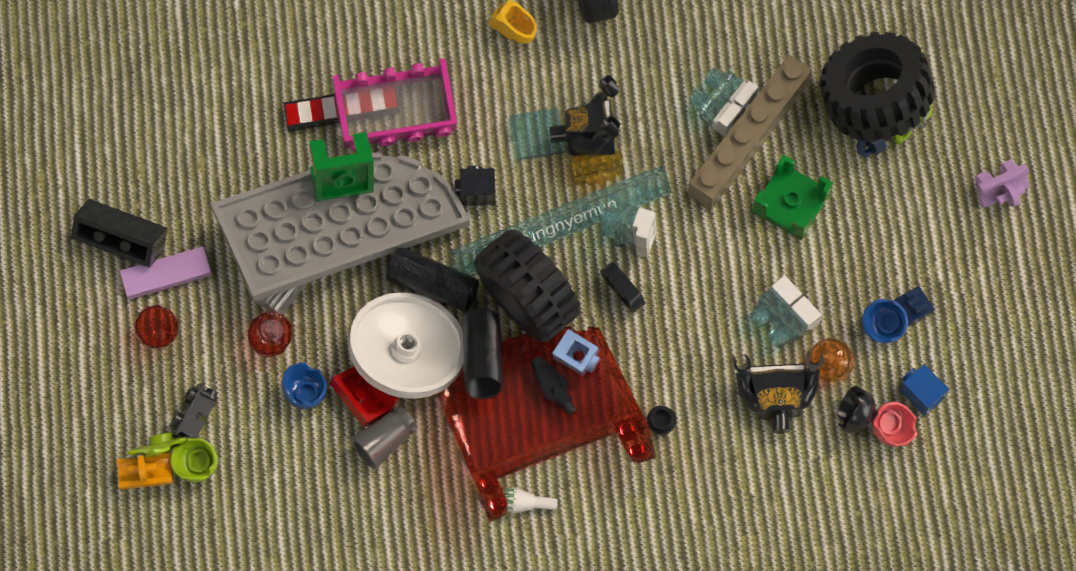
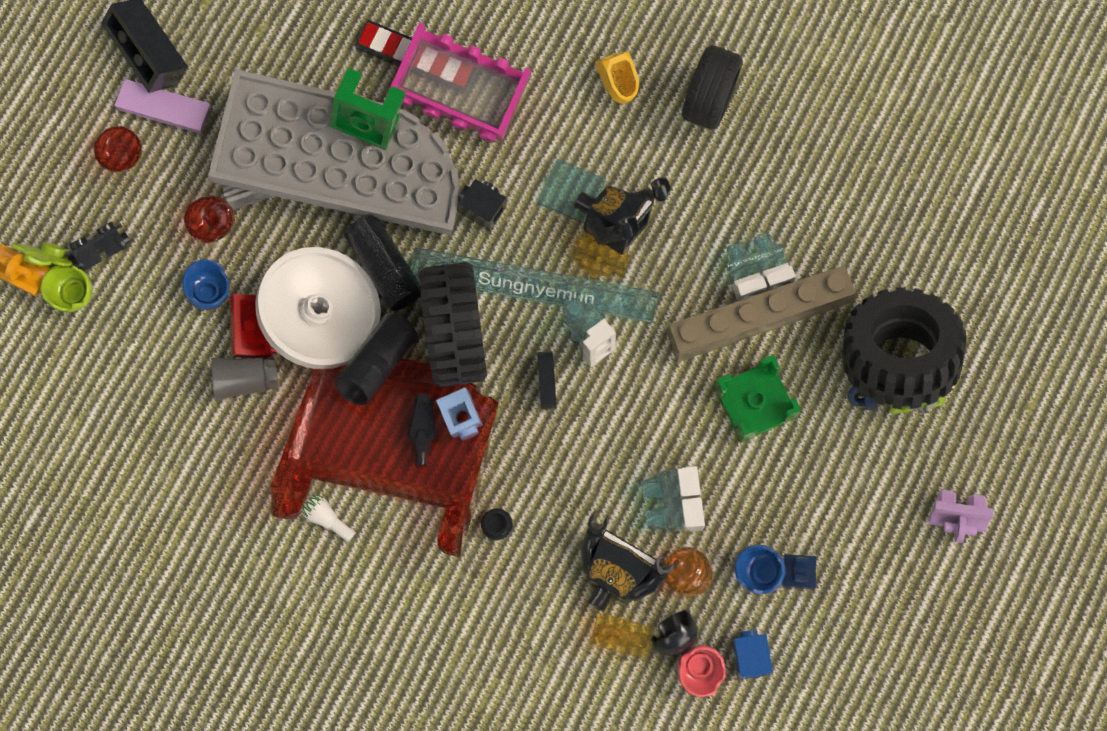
camera: 30 degrees right, 5 degrees up
none -> clear yellow hips [590,612,654,659]

